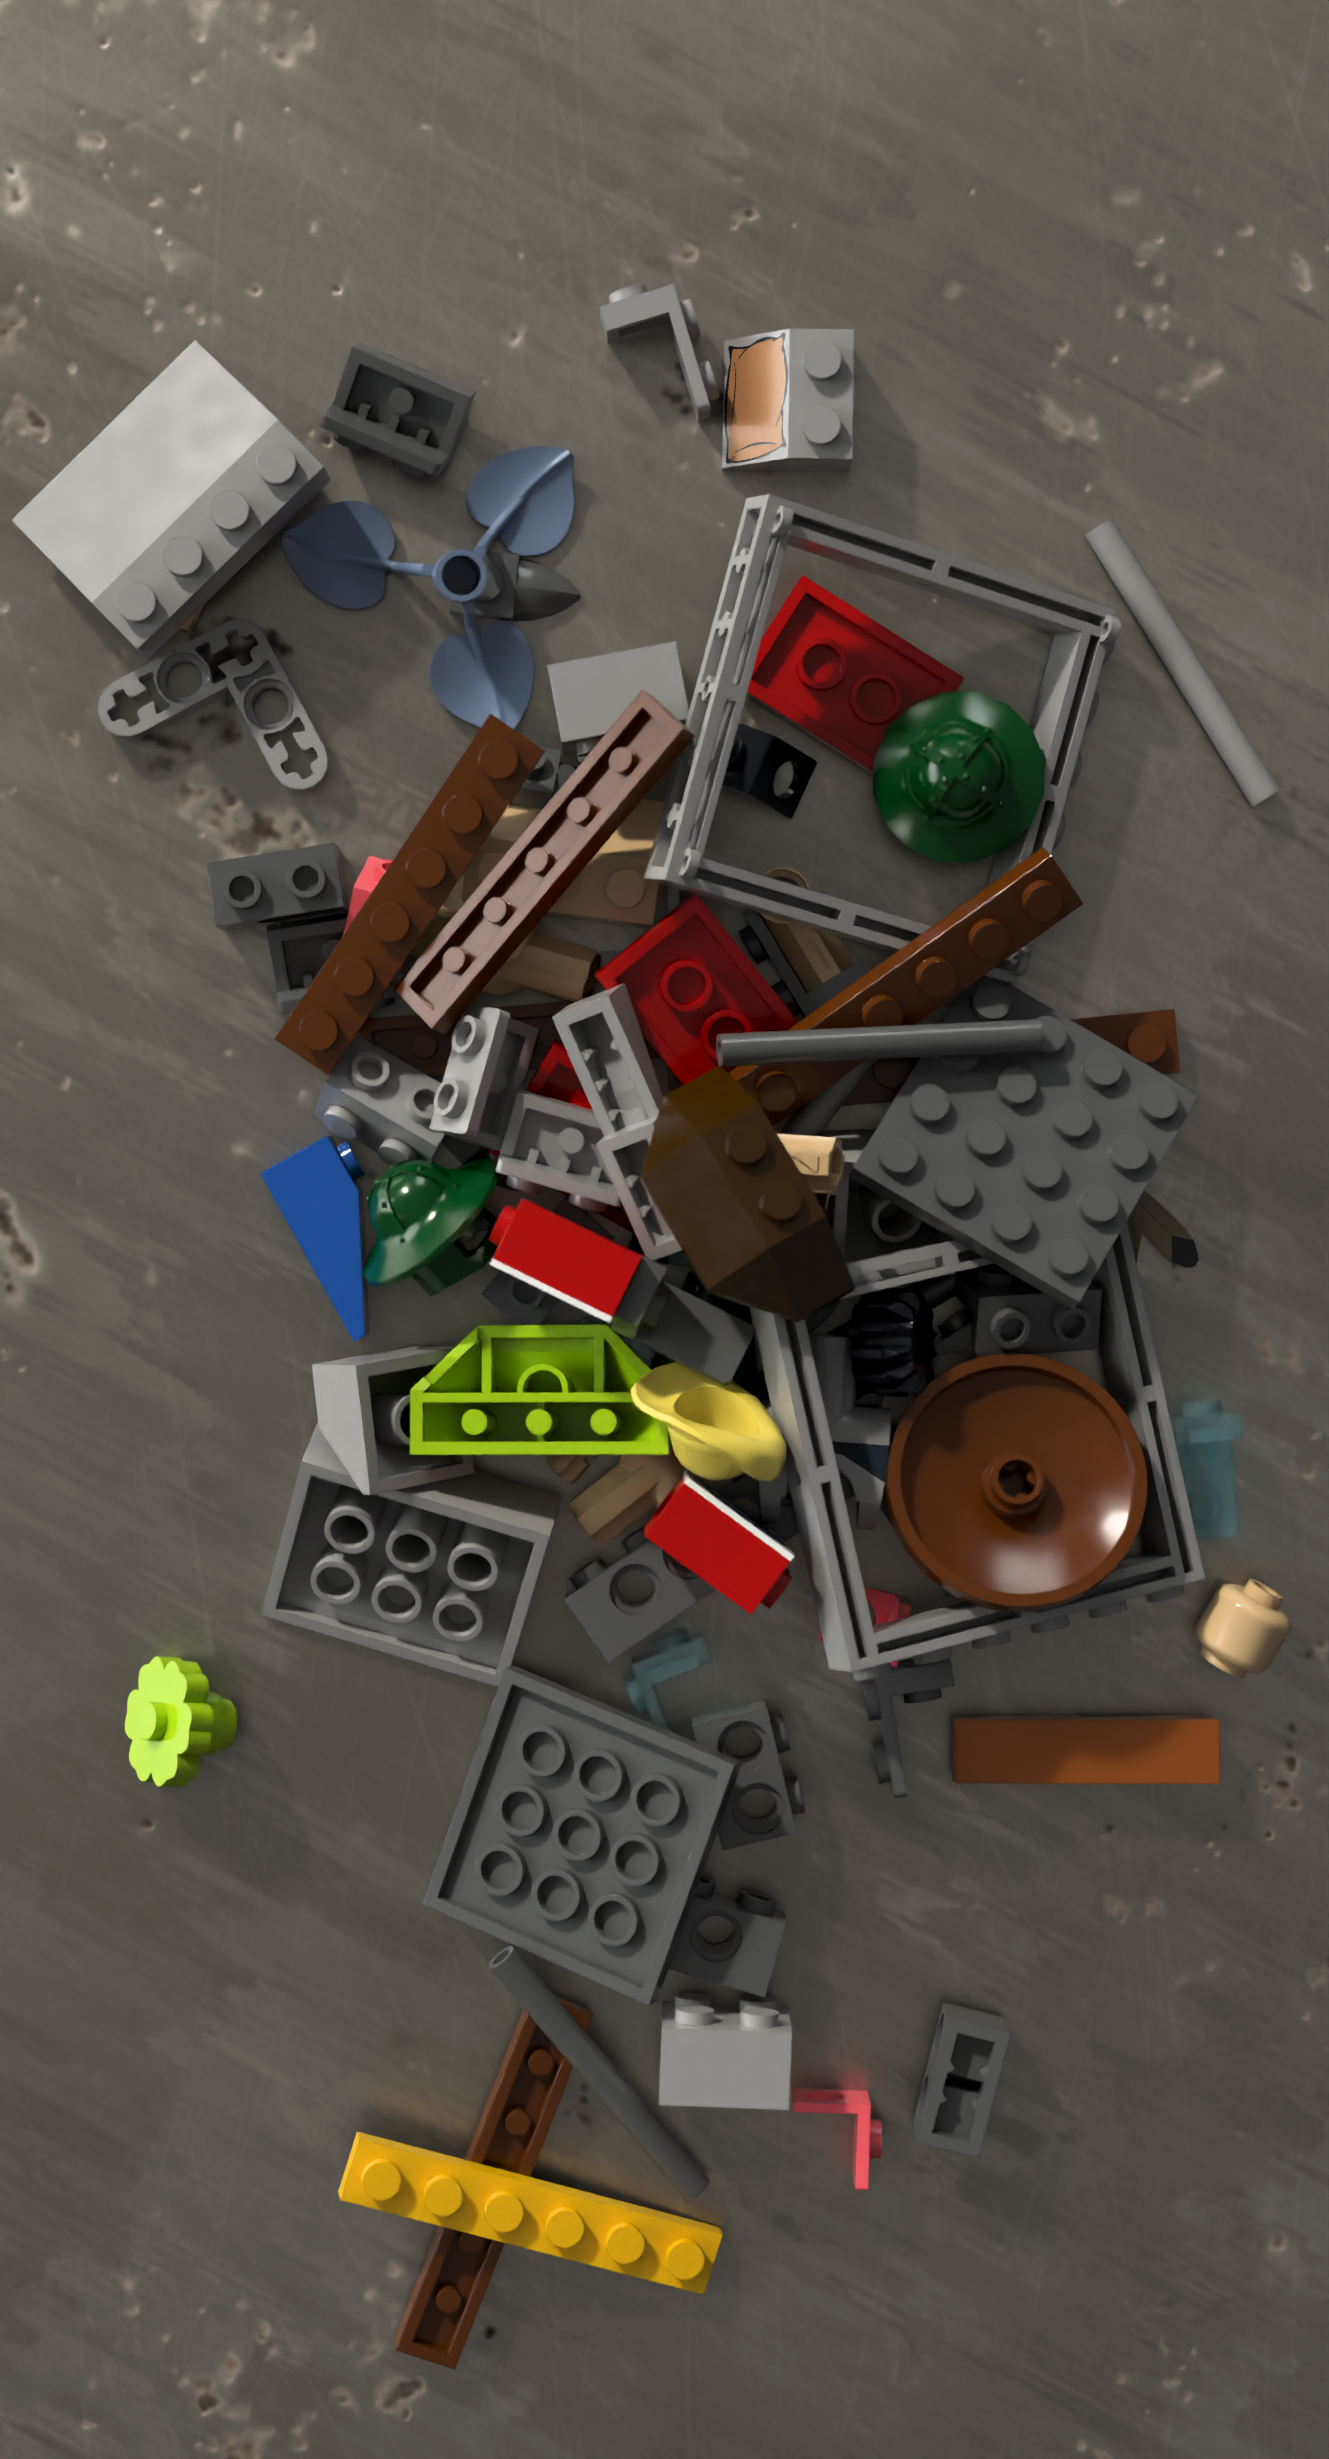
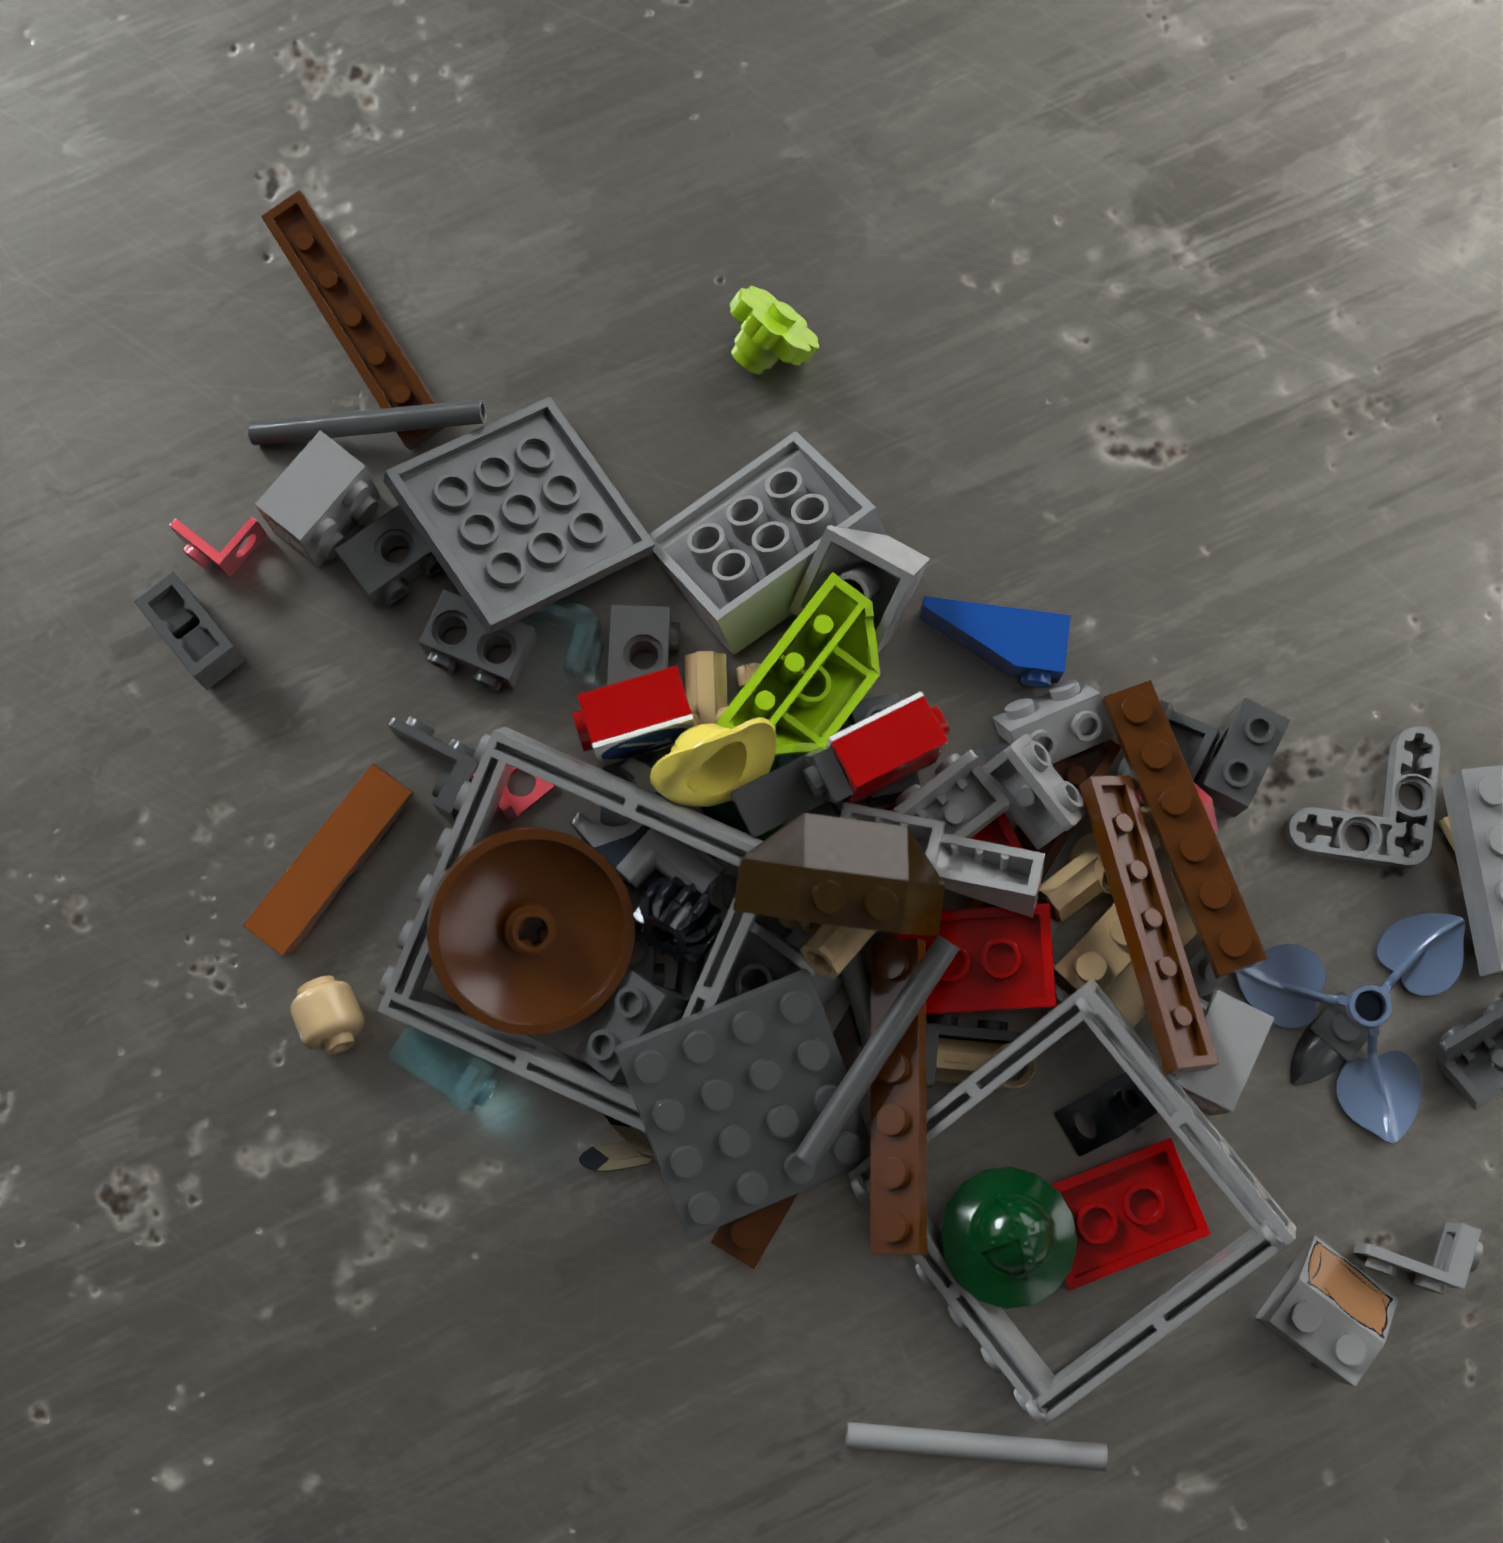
camera: 125 degrees right, 10 degrees down
yellow plate [338,2131,723,2295] -> none
dark green helmet [363,1159,499,1297] -> none

